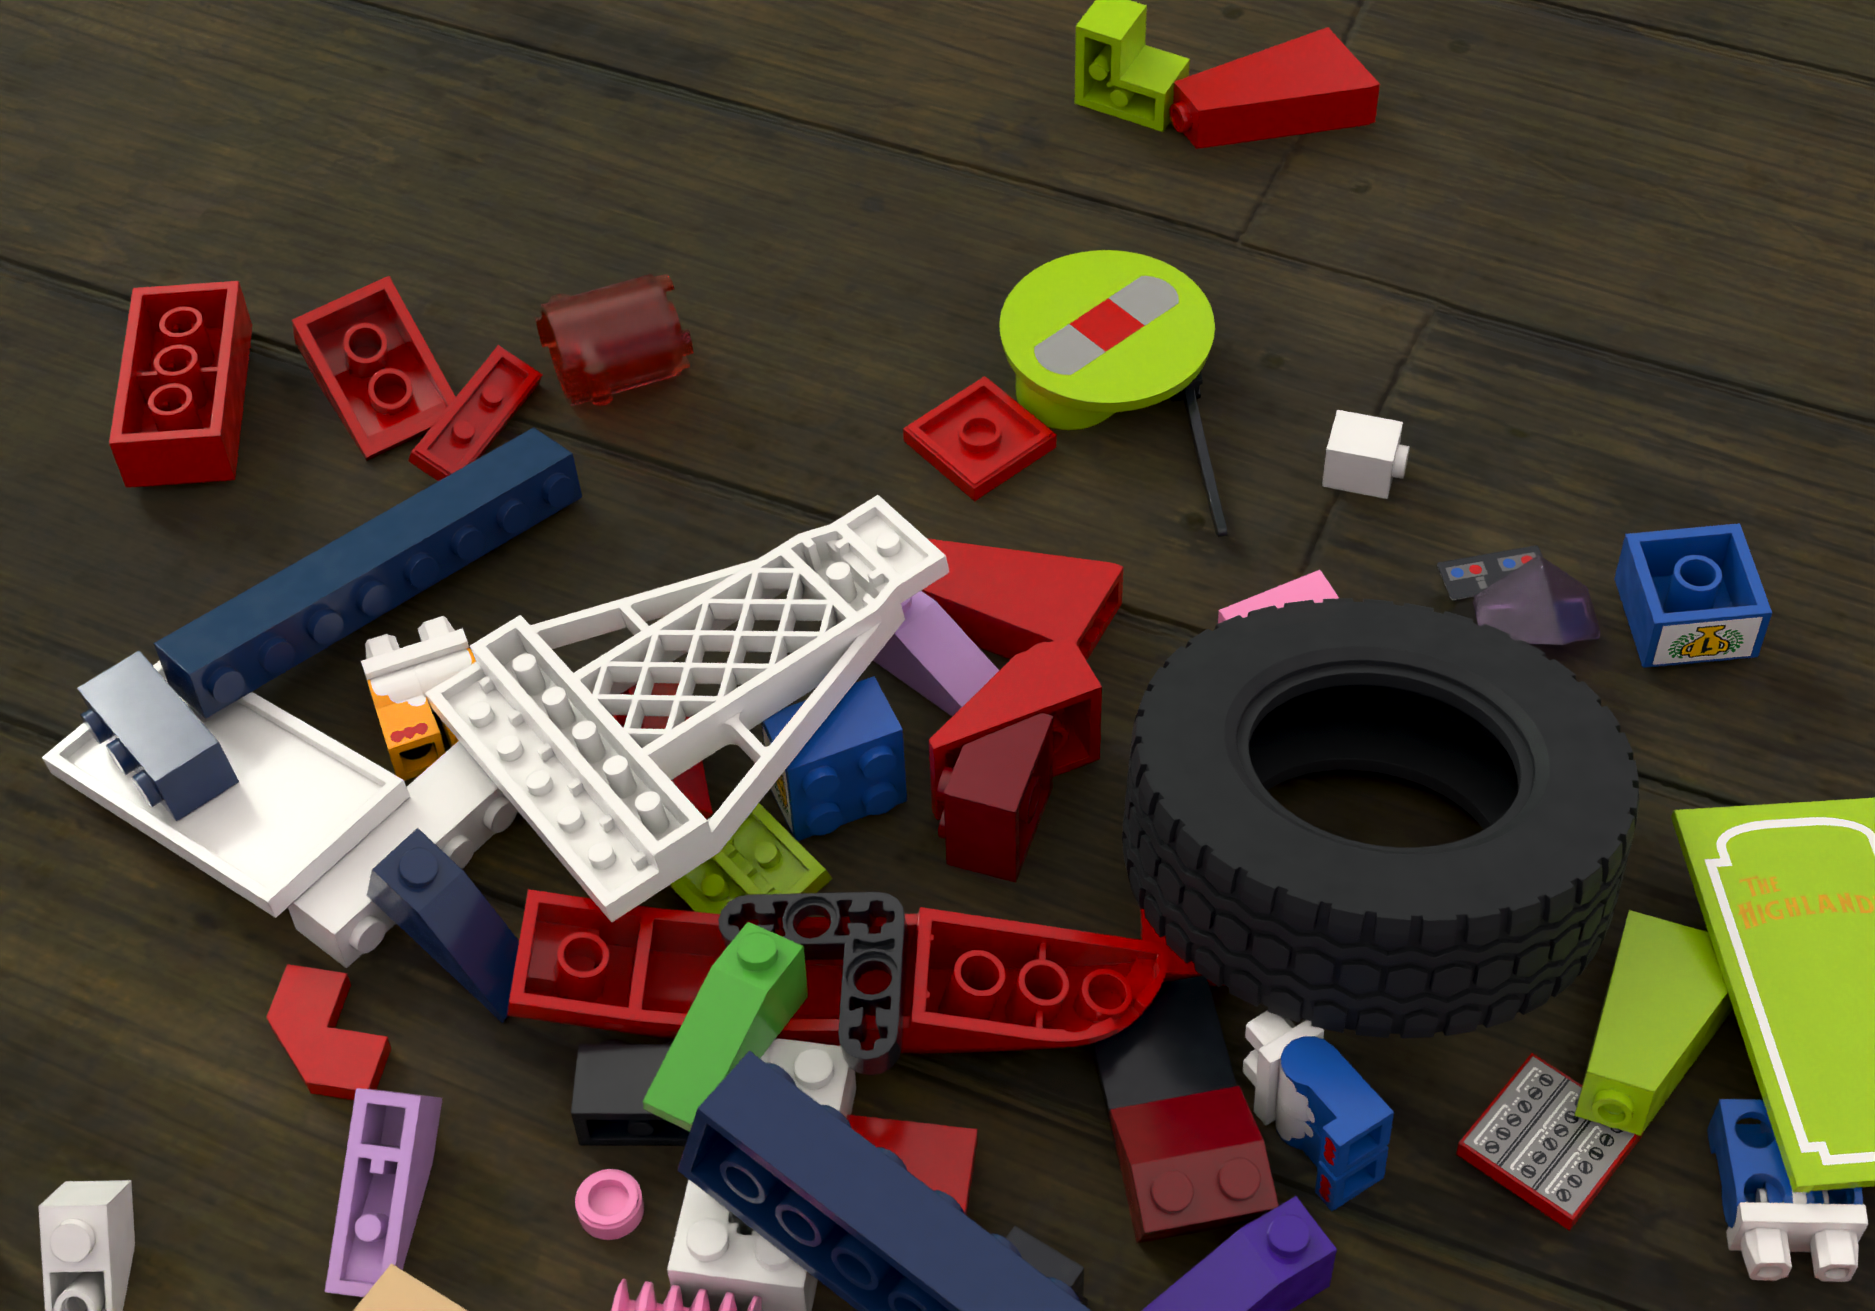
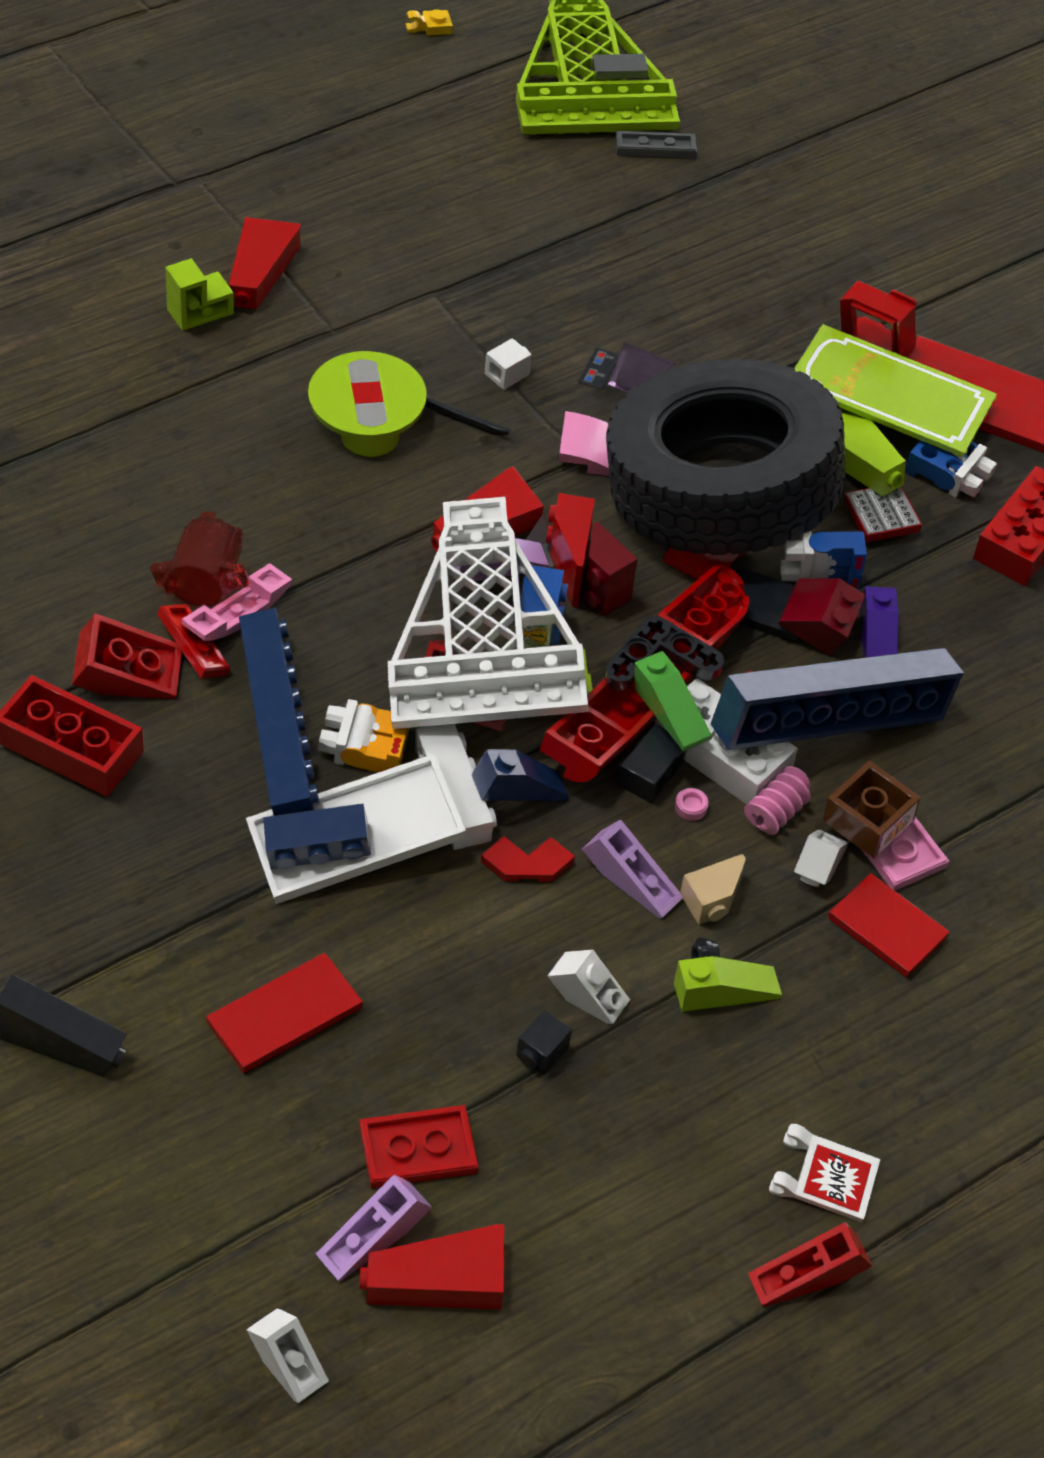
camera: 65 degrees left, 0 degrees up
red tile [903,376,1057,502] -> none
blue brick [1614,523,1772,668] -> none
none -> bright pink slope [182,563,292,641]

